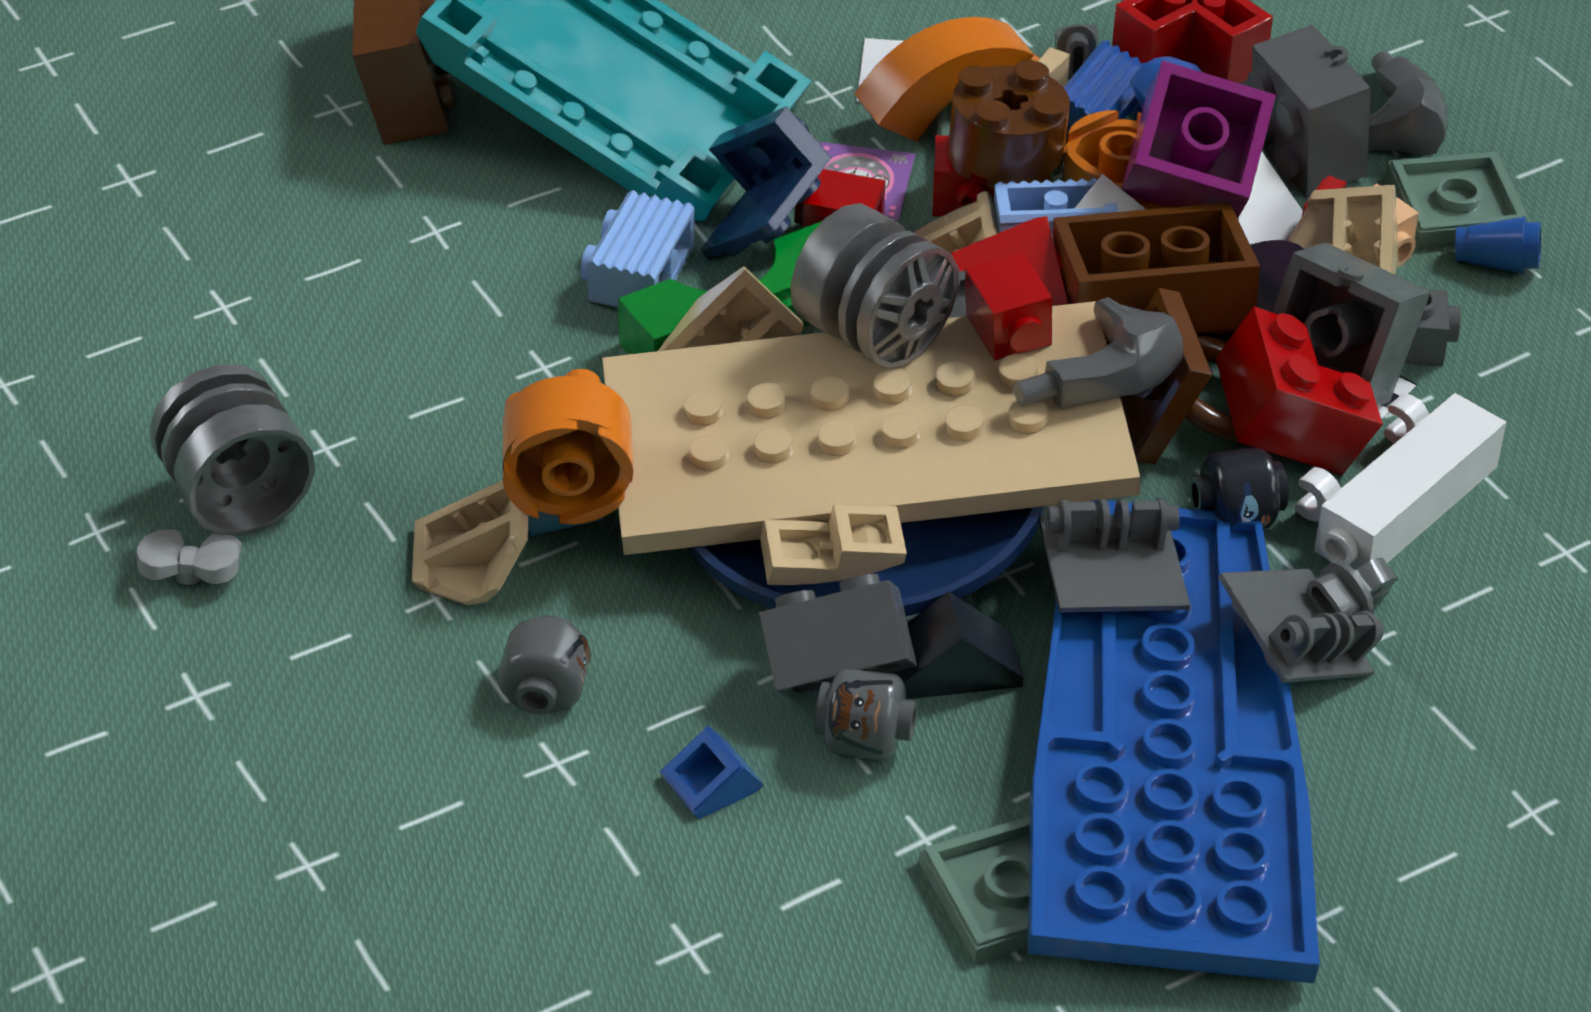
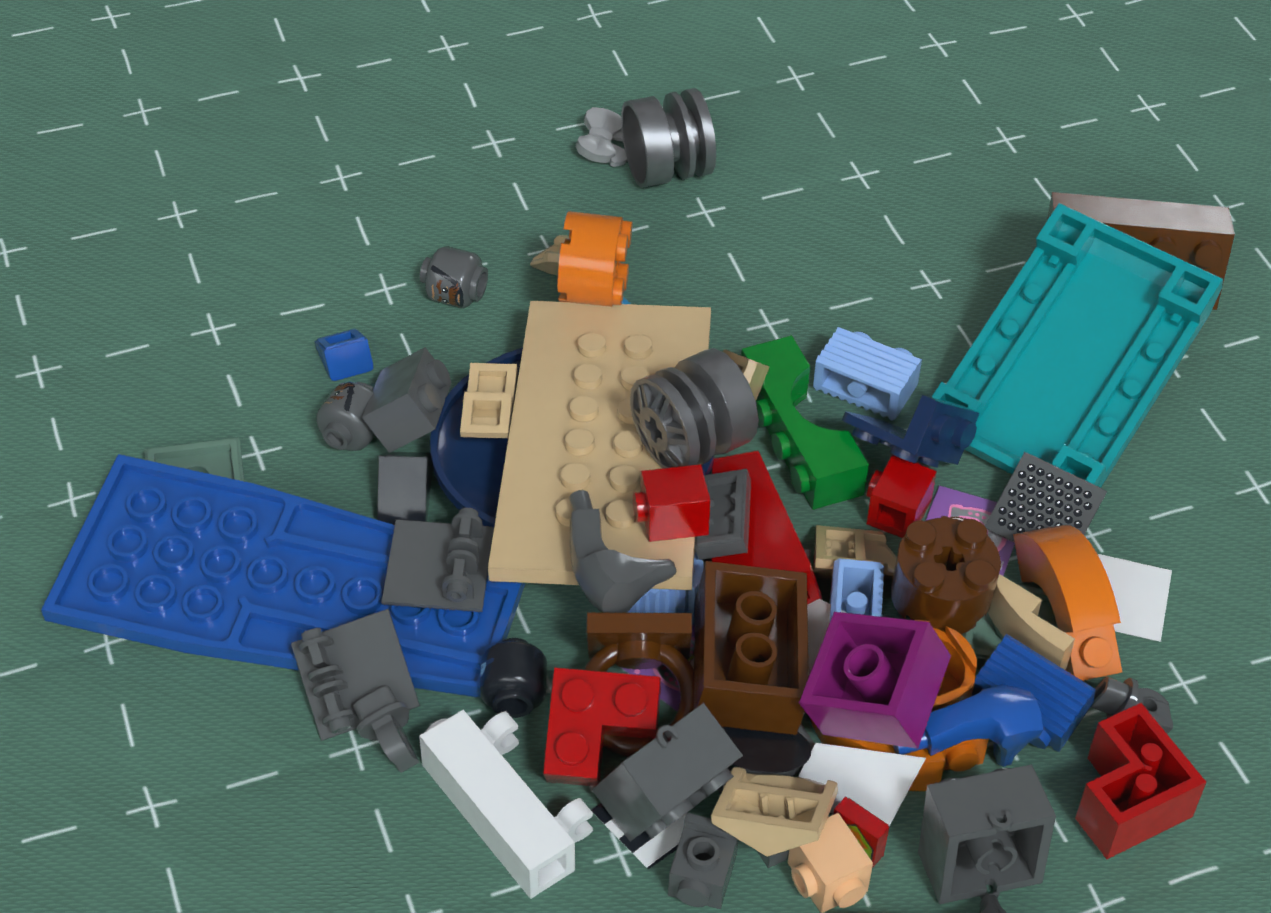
camera: 100 degrees right, 5 degrees up
none -> dark grey sticker [985,452,1107,542]

